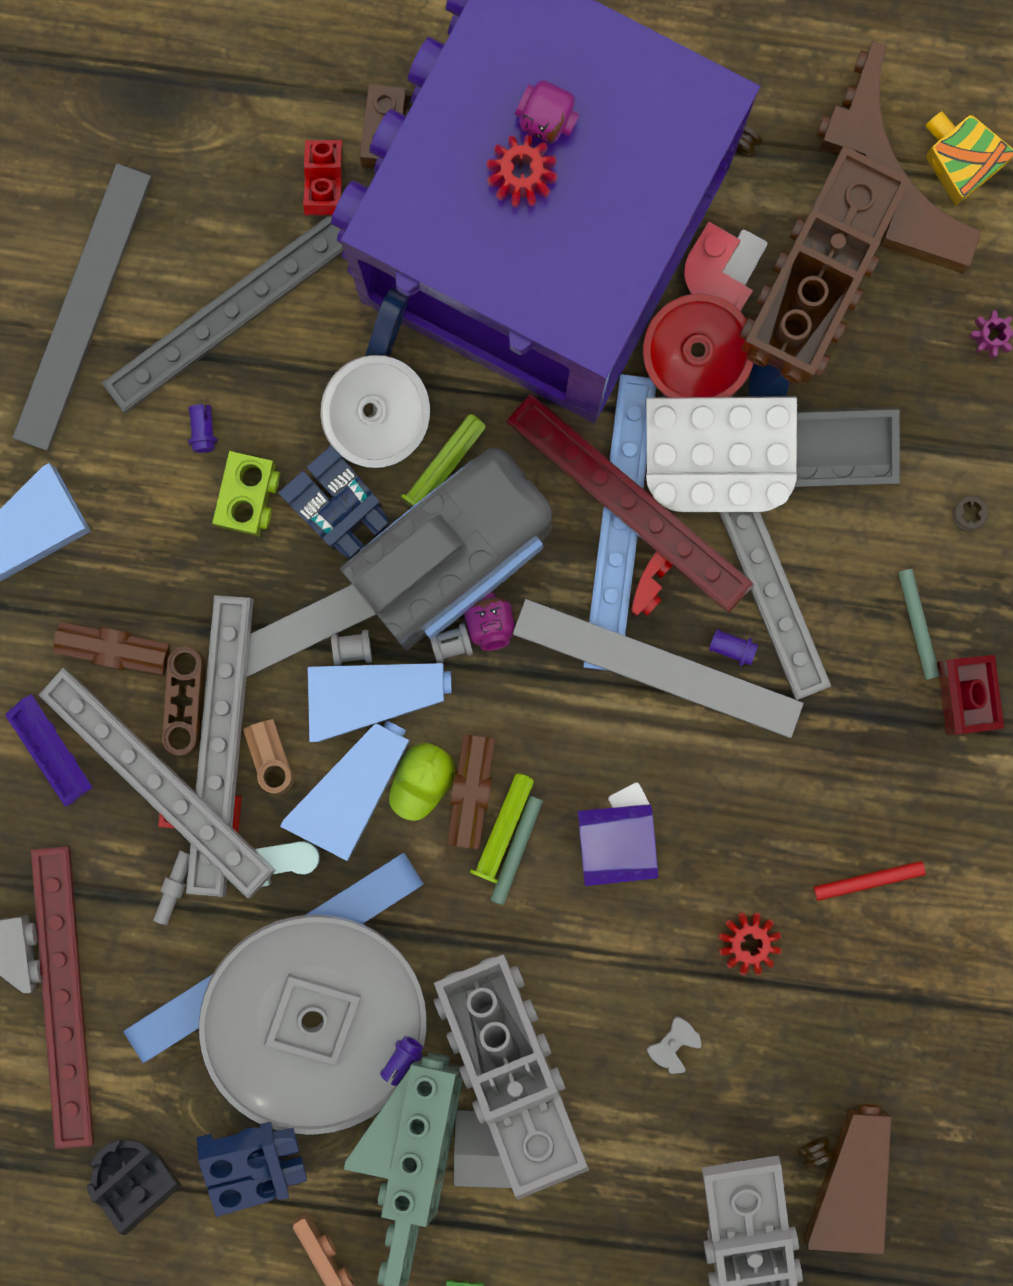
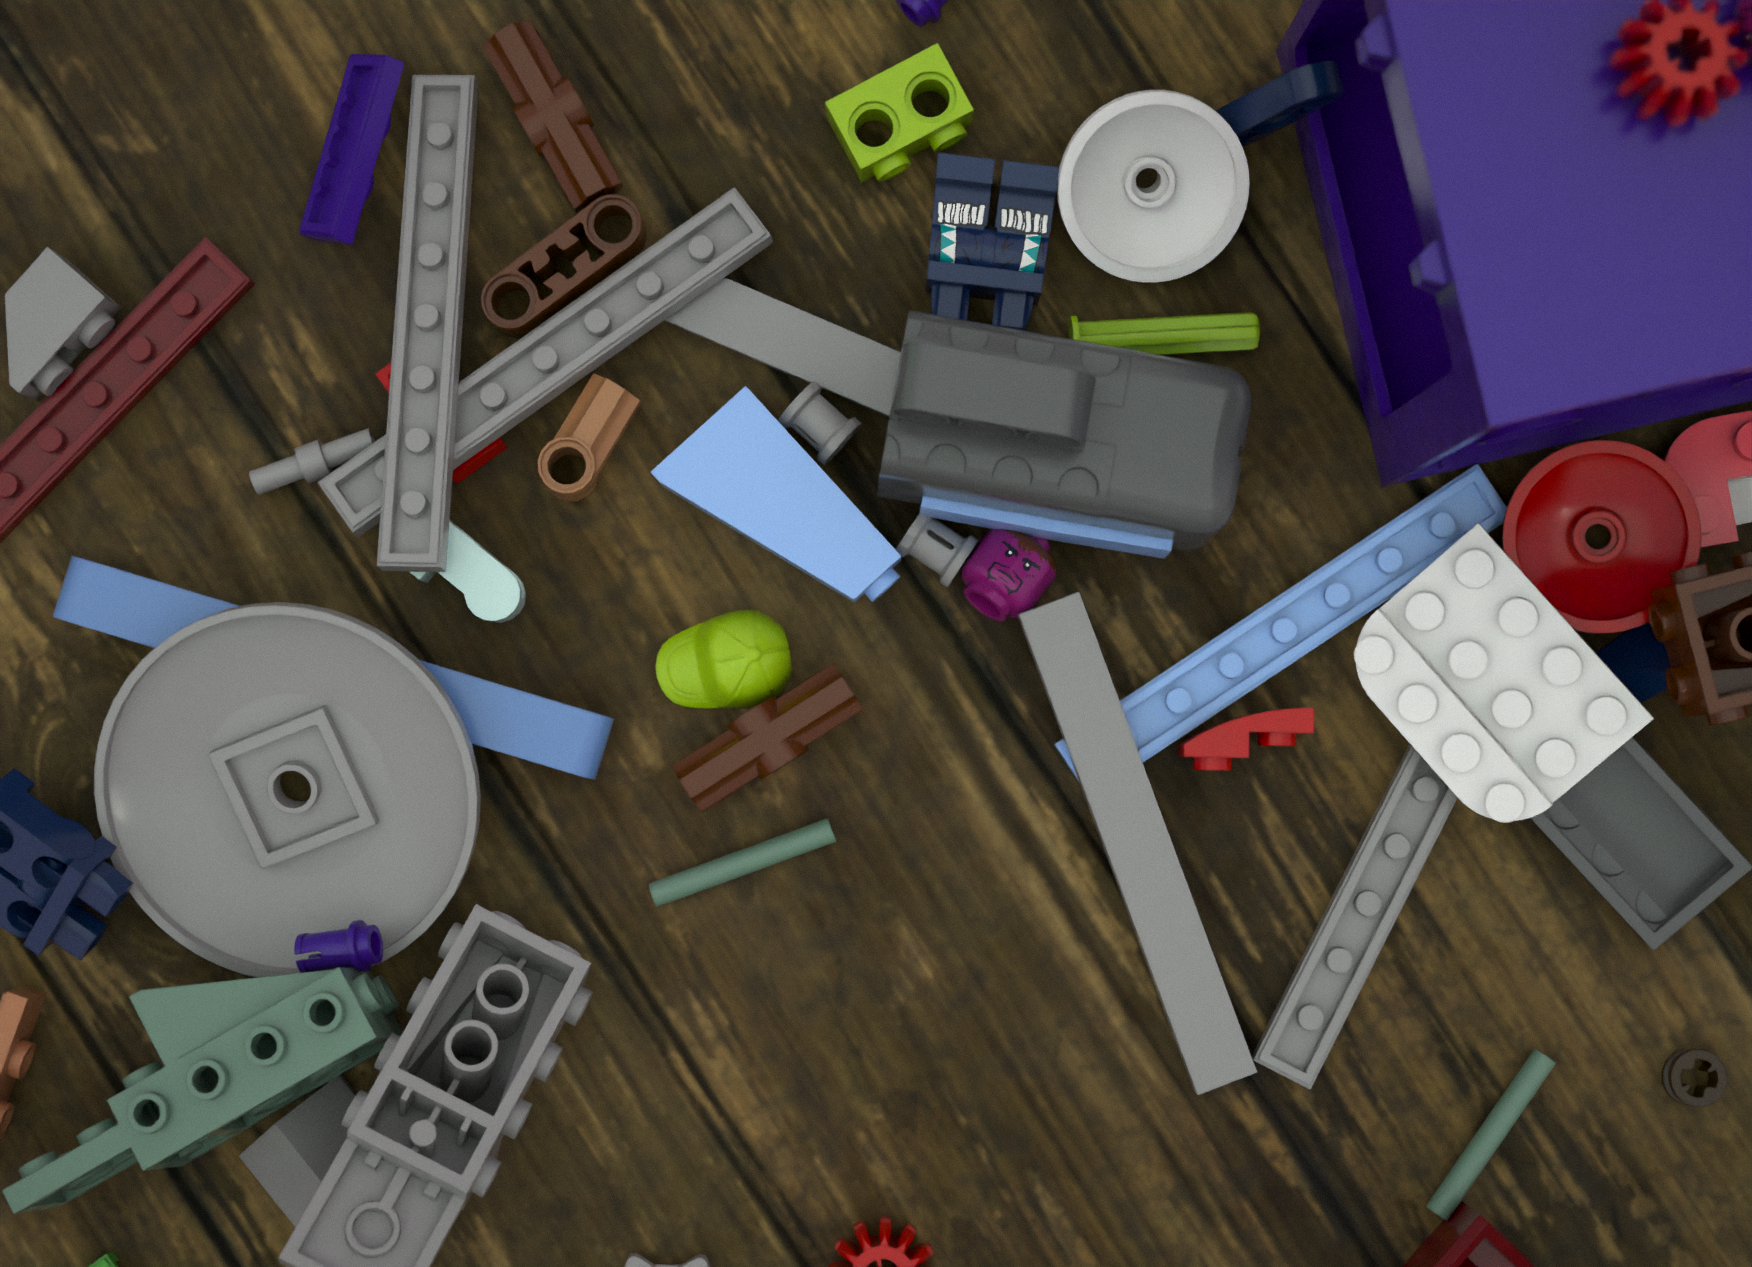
camera: 50 degrees right, 0 degrees up
light blue slope [280,720,410,861] -> none
lime axle [470,773,534,884] -> none
dark red tile [506,394,754,613] -> none
slope [578,804,658,886] -> none
white sticker [608,783,649,808] -> none
dark purple pin [709,629,758,666] -> none

